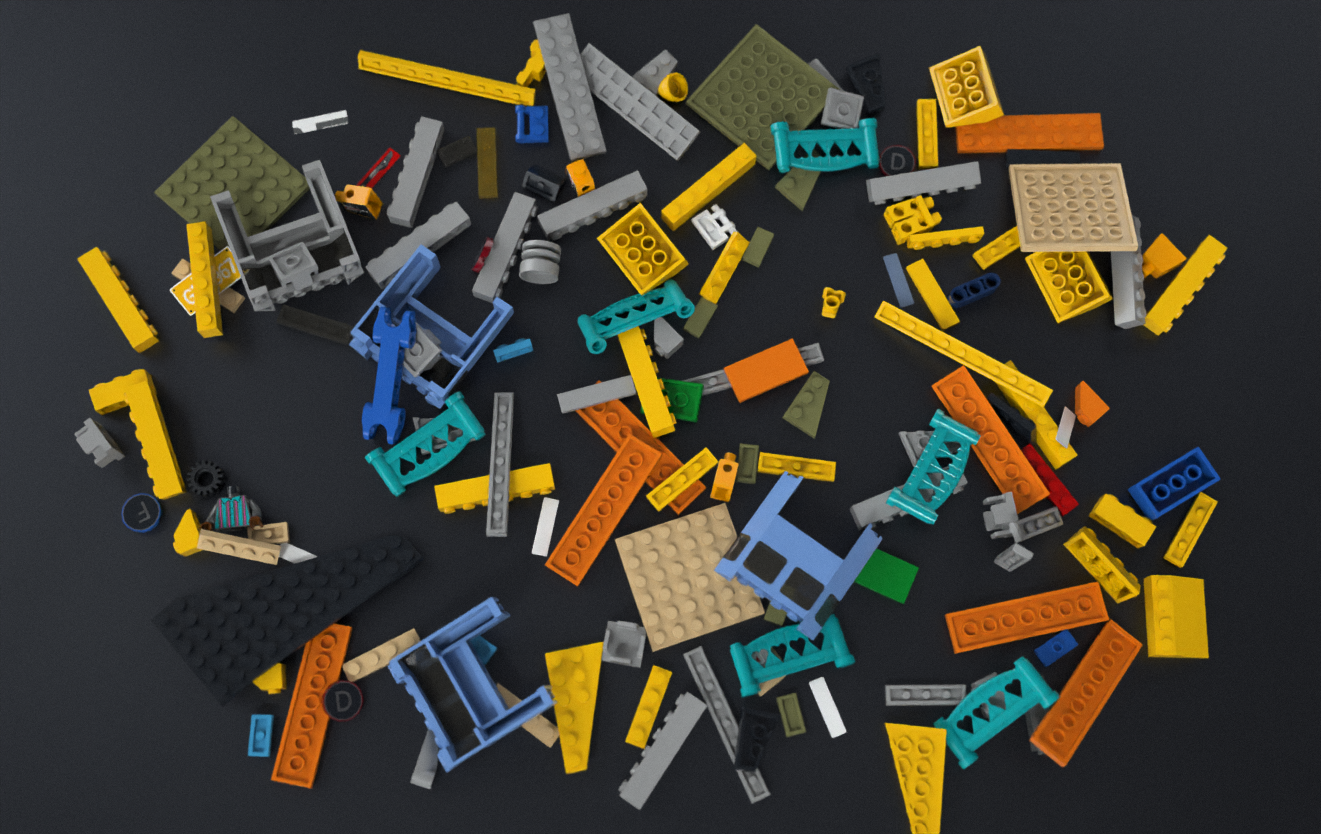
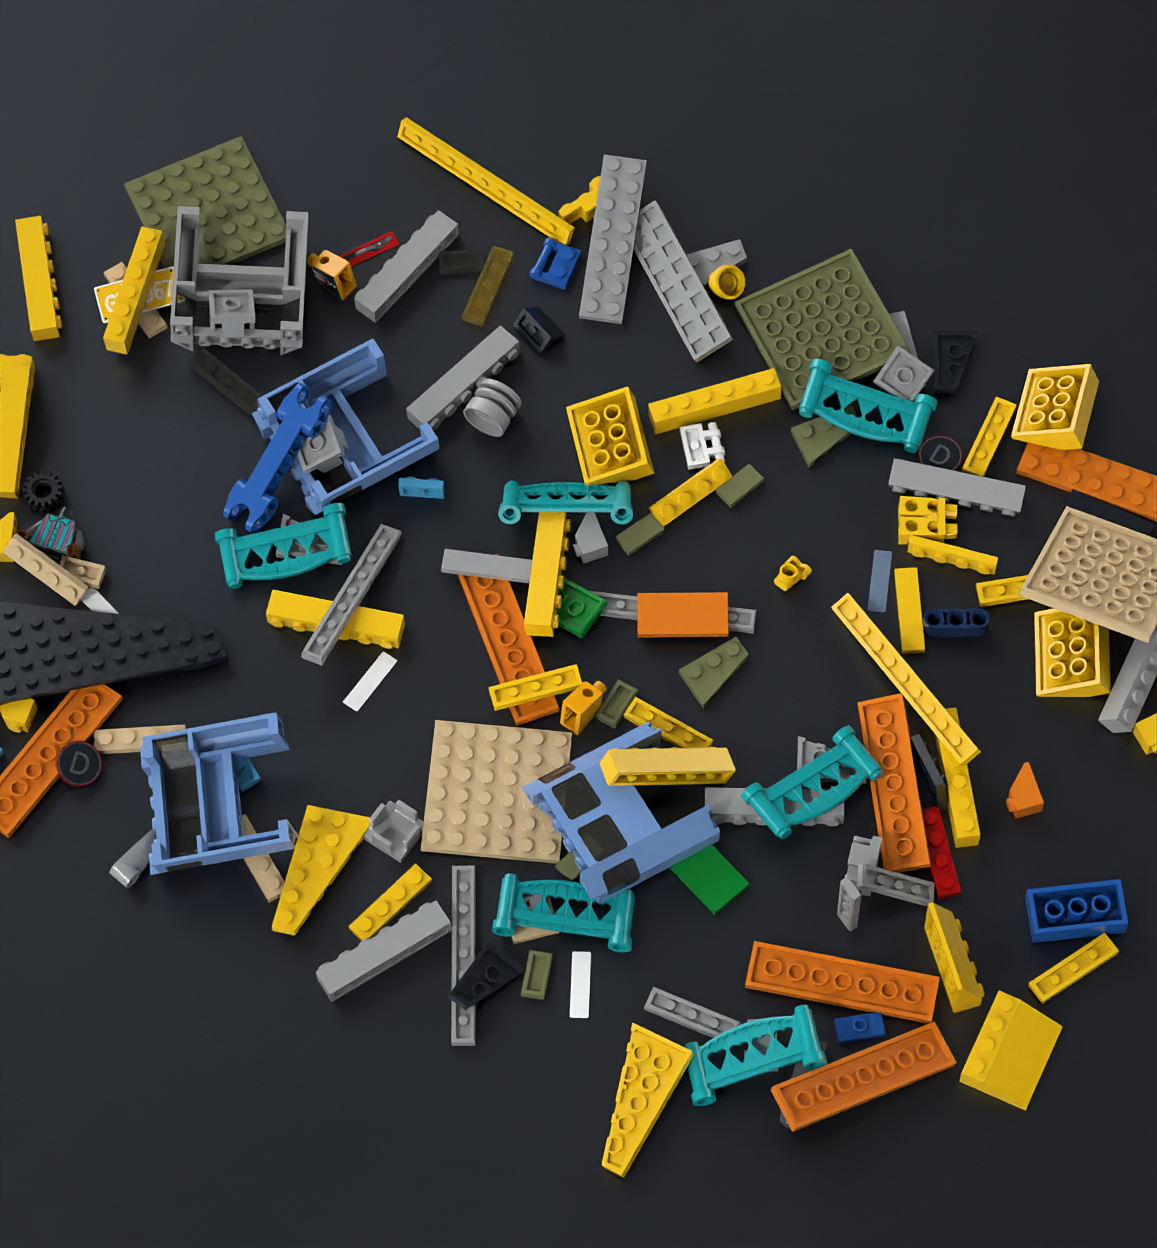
camera: 30 degrees right, 10 degrees down
white sticker [292,110,348,134] -> none
light grey brick [366,202,472,289] -> none
dark red tile [471,236,494,273] -> none
light grey brick [537,170,647,241] -> none
orange plate [545,433,662,586] -> none
light orange torso [566,159,595,197] -> none
white sticker [1056,407,1076,449] -> none
yellow brick [1089,494,1156,549] -> none
none -> yellow brick [600,747,736,786]

